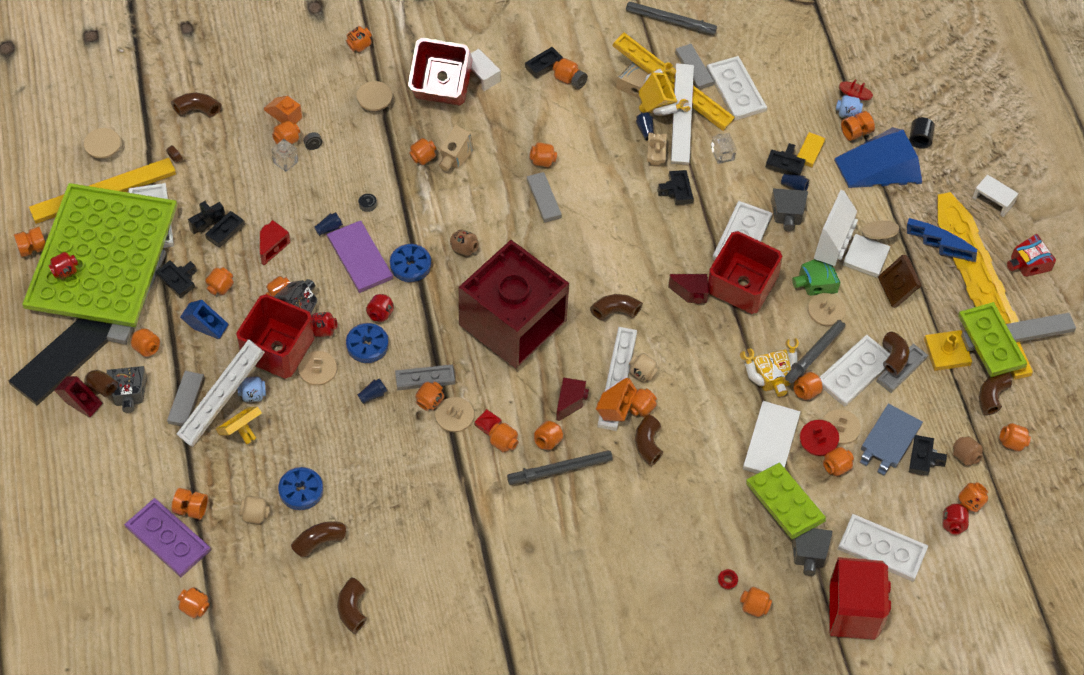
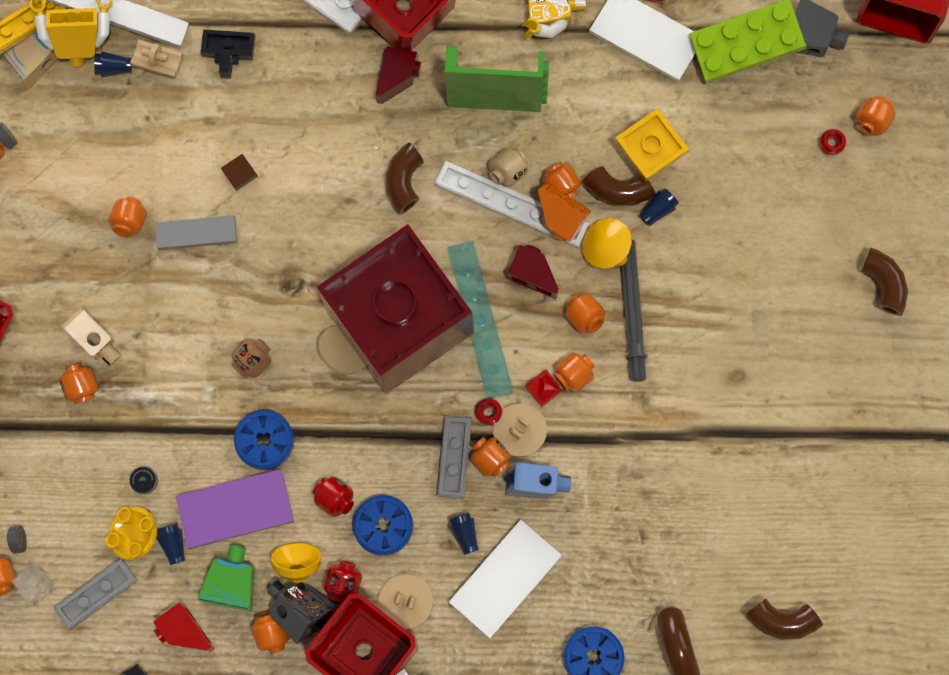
camera: 70 degrees left, 20 degrees up
none -> light grey tile [54,558,138,630]
none -> yellow dish [105,506,157,560]
none -> bright green torso [198,545,255,612]
none -> reddish brown tile [221,154,258,191]
none -> yellow piece [271,543,321,583]
none -> bright green panel [445,46,549,112]
none -> clear light blue tile [448,241,514,399]
none -> white tile [449,520,562,639]
none -> red plate [475,398,502,426]
none -> medium blue torso [505,462,571,499]
none -> yellow dish [582,218,632,269]
none -> yellow tile [614,108,689,182]
none -> dark blue cone [640,188,679,226]
none -> reddish brown cylinder [861,247,908,316]

